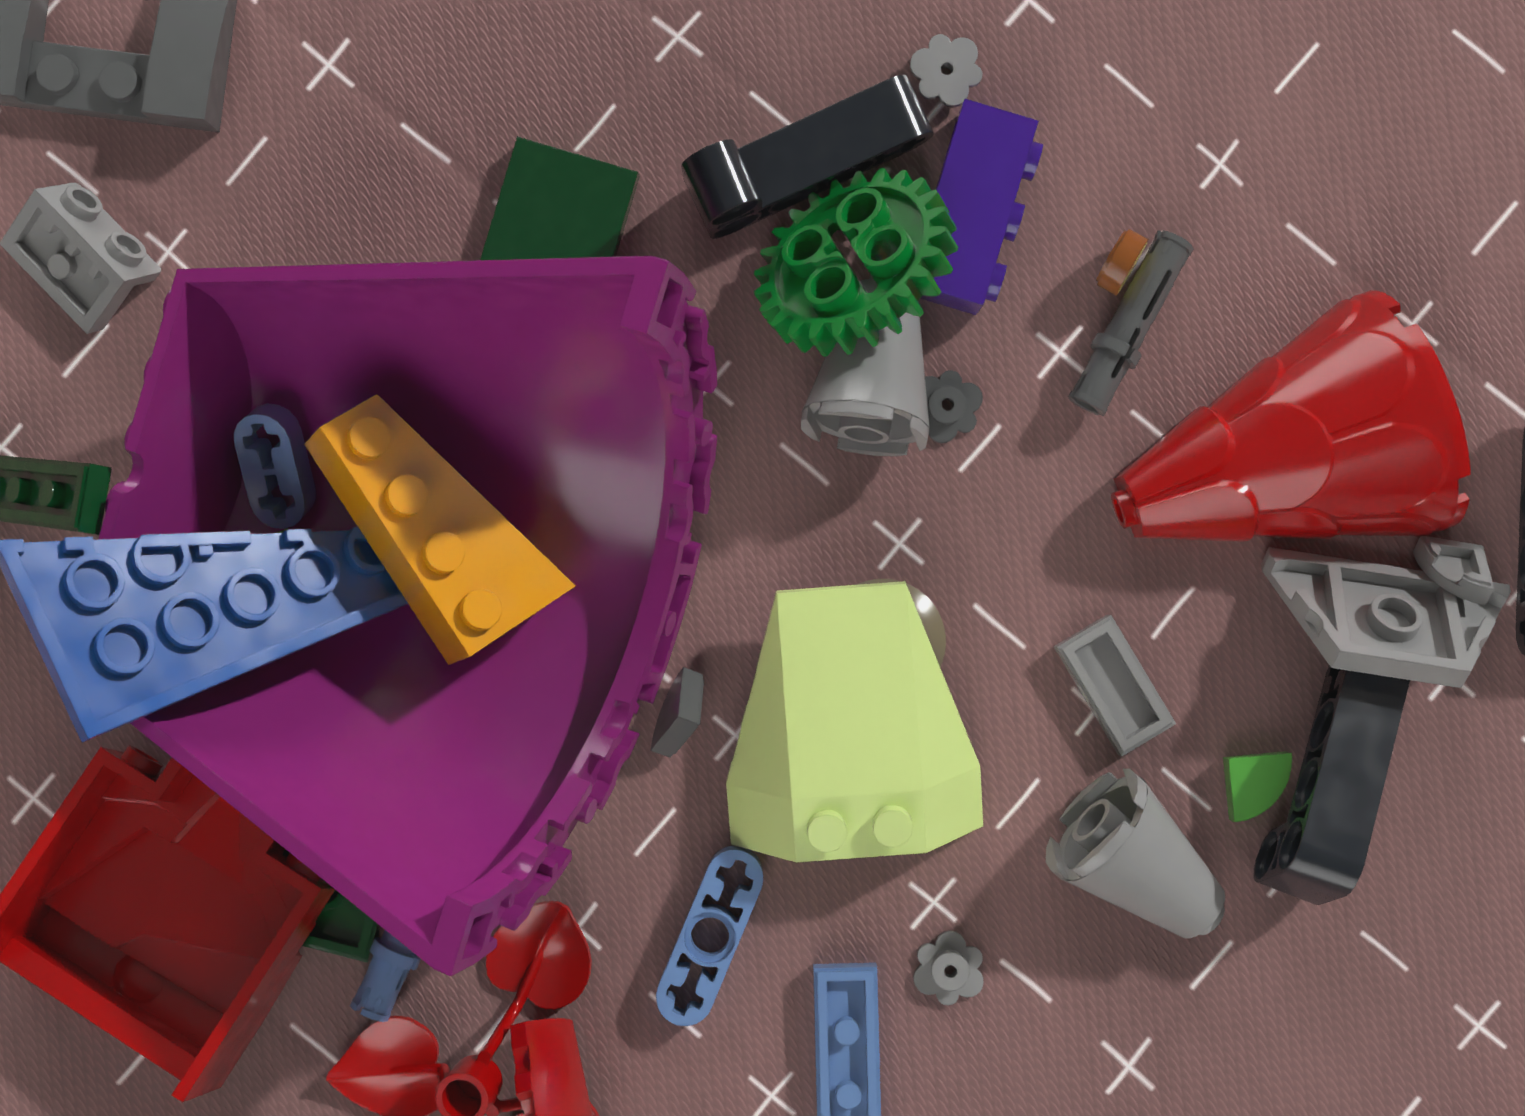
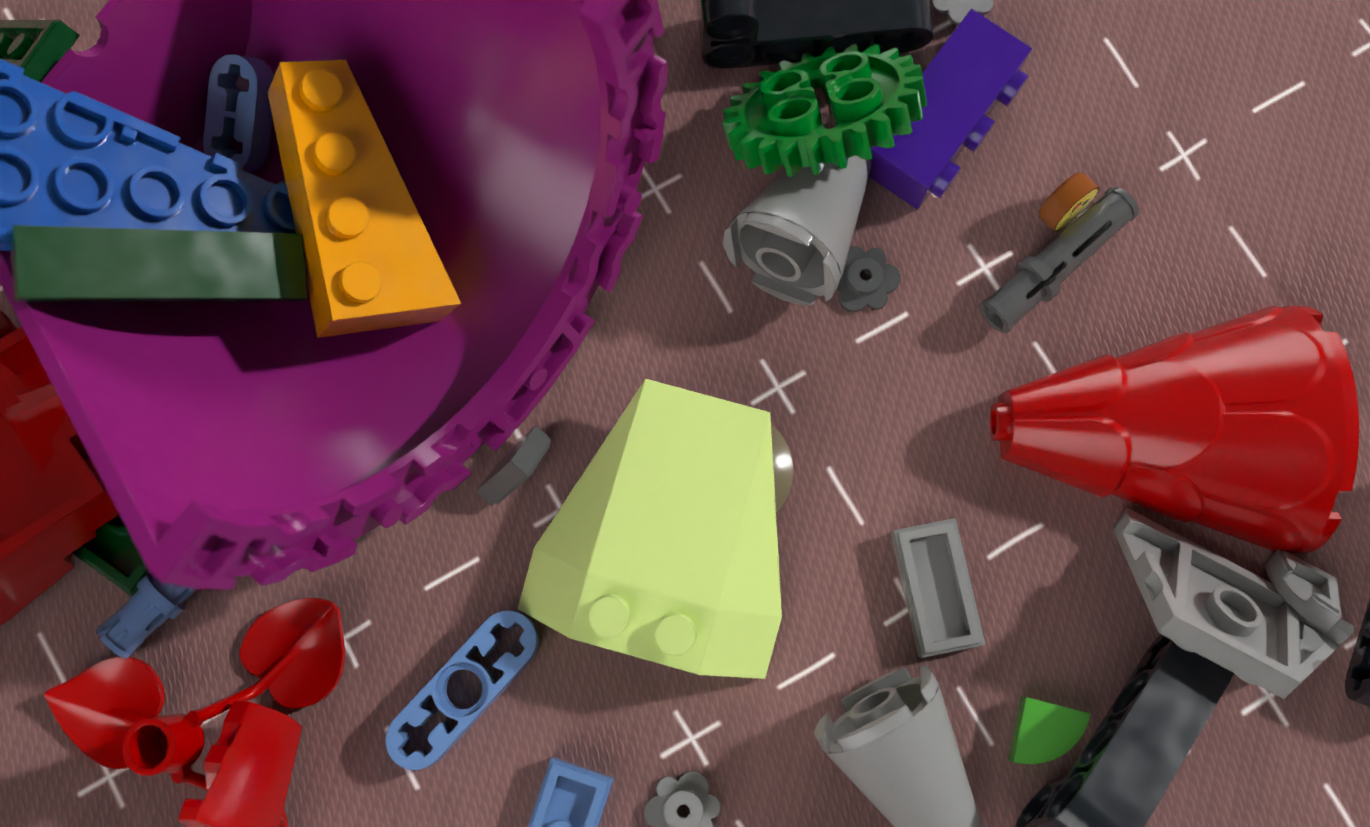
camera: 20 degrees right, 10 degrees down
none -> dark green tile [10,225,307,302]

